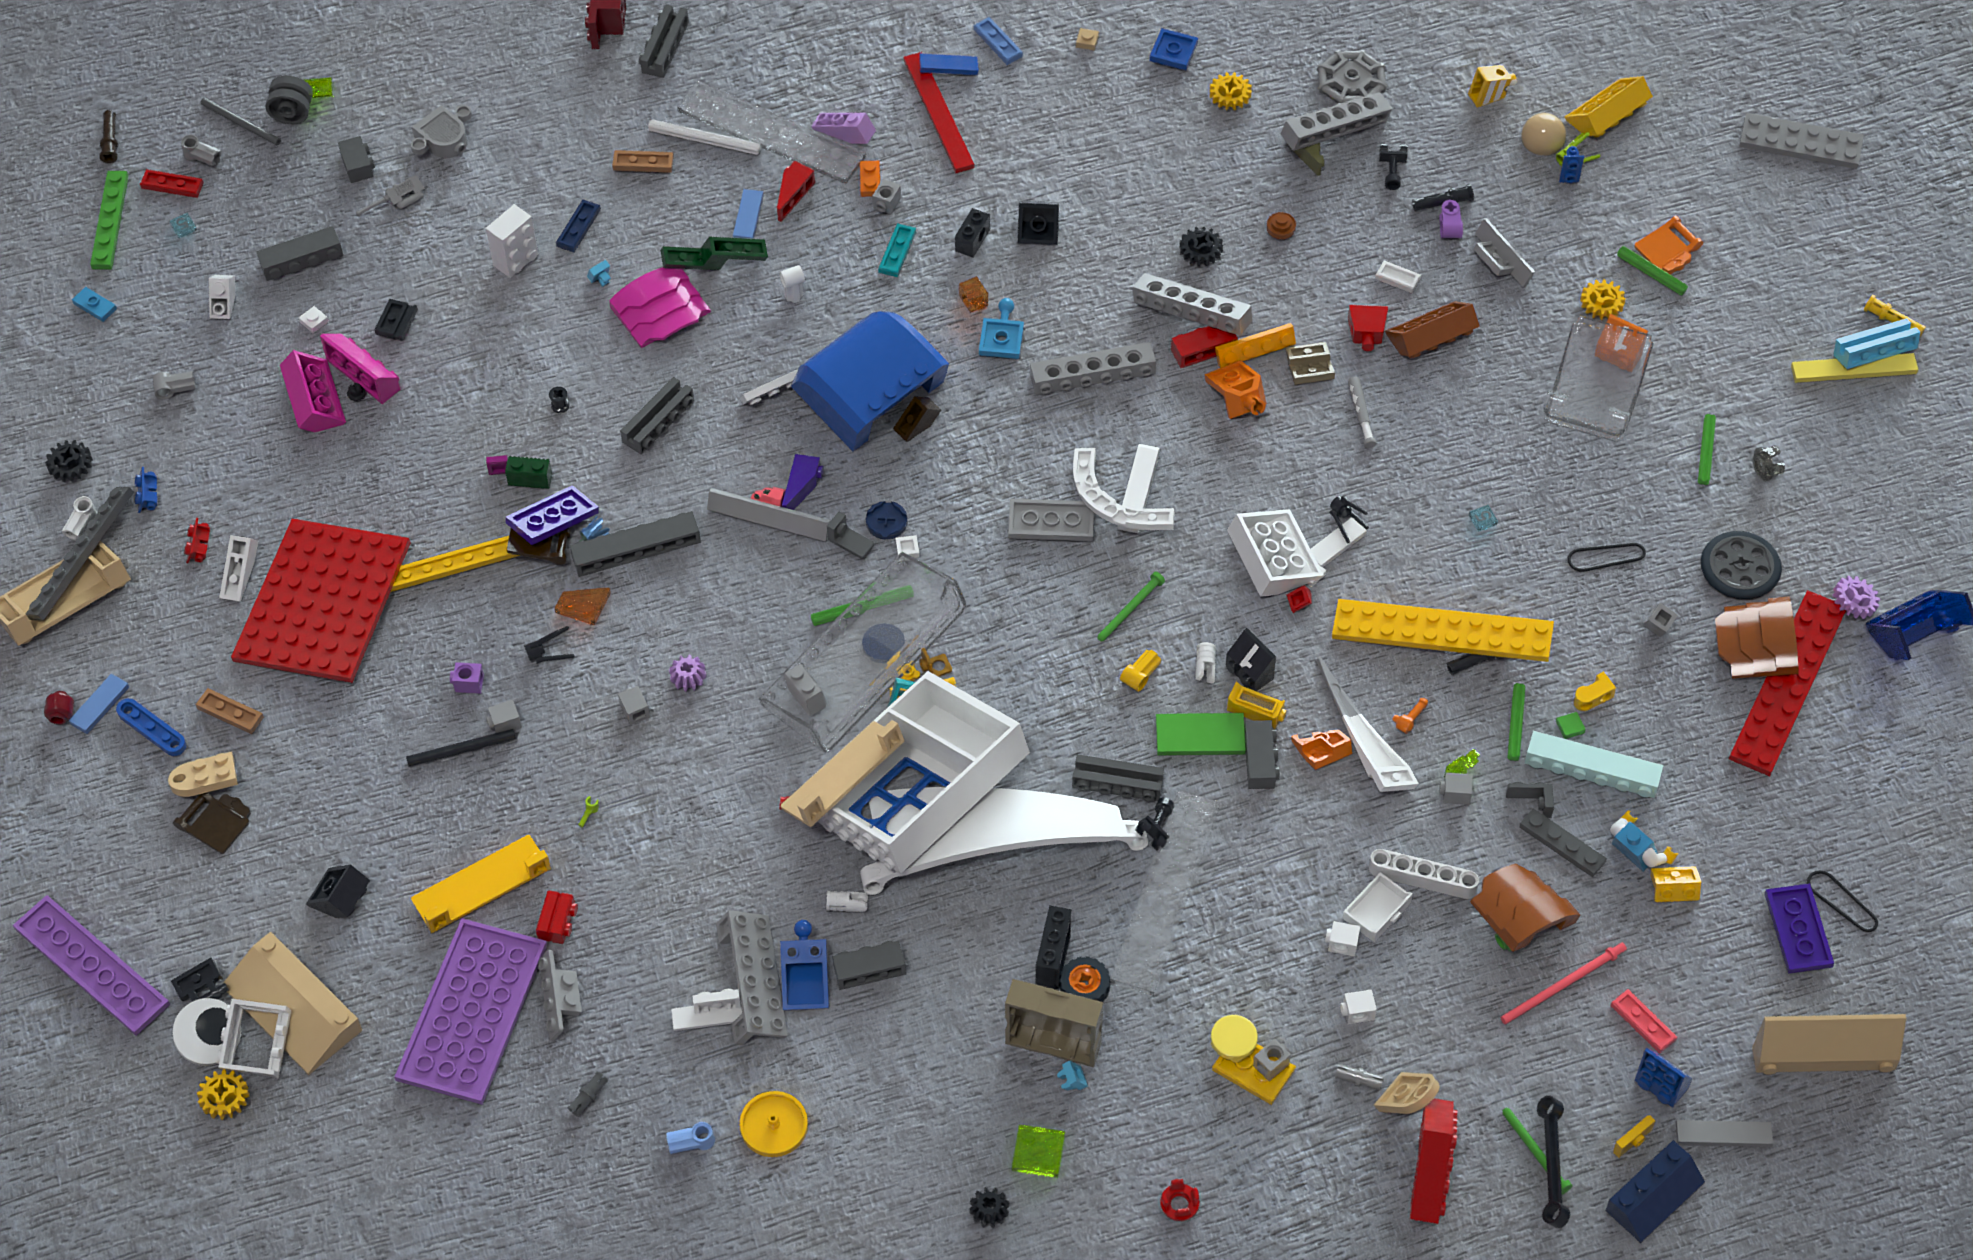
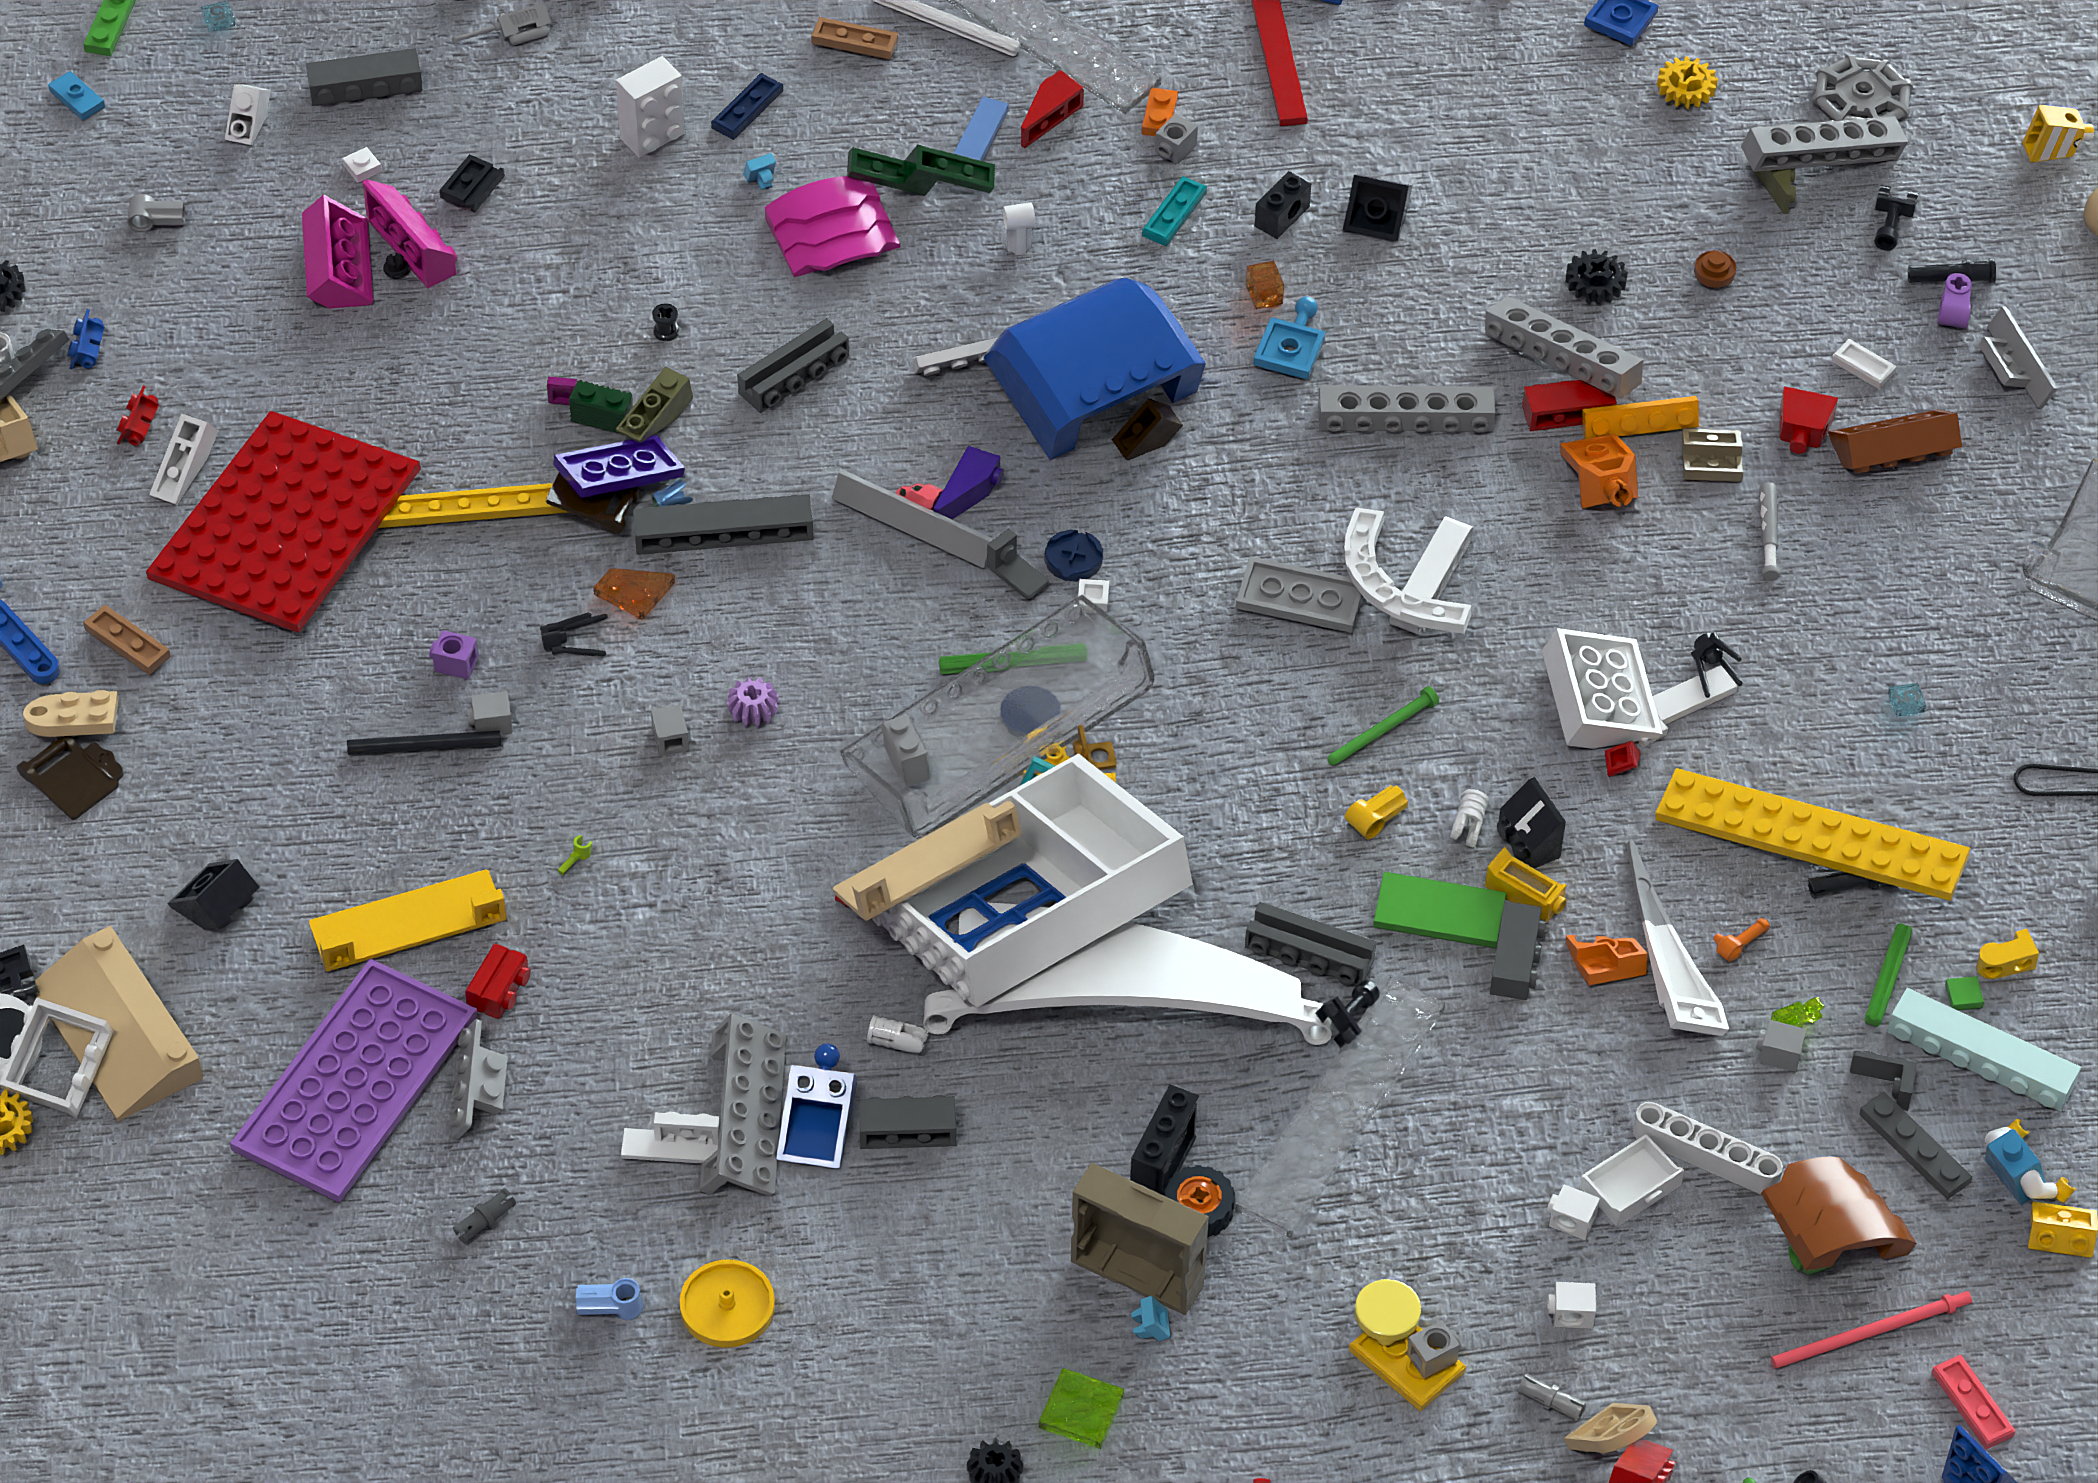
camera: 10 degrees right, 5 degrees down
lavender slope [811,113,876,144] -> none
none -> olive slope [616,366,693,443]

